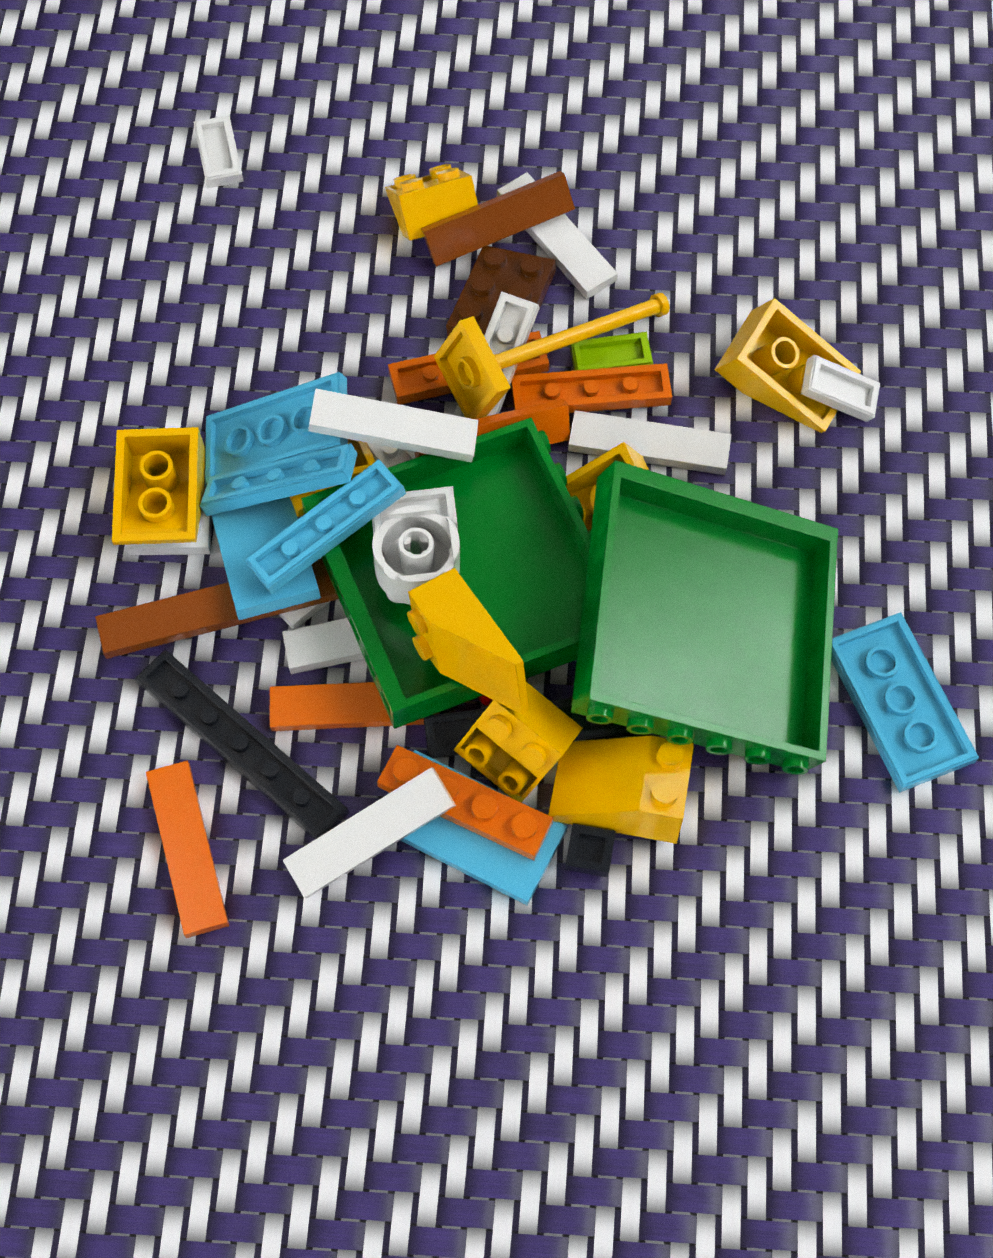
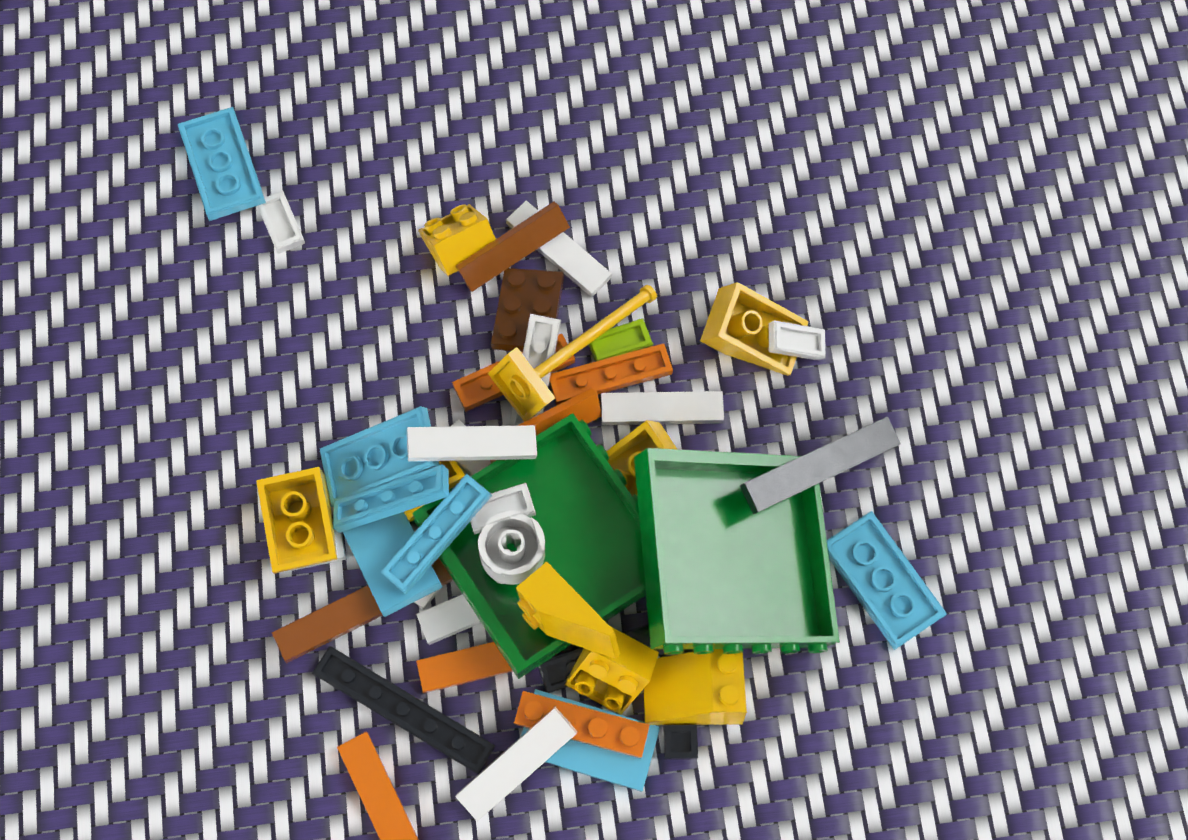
camera: 15 degrees left, 5 degrees up
none -> medium azure tile [178,107,266,221]
none -> tile [740,416,901,514]

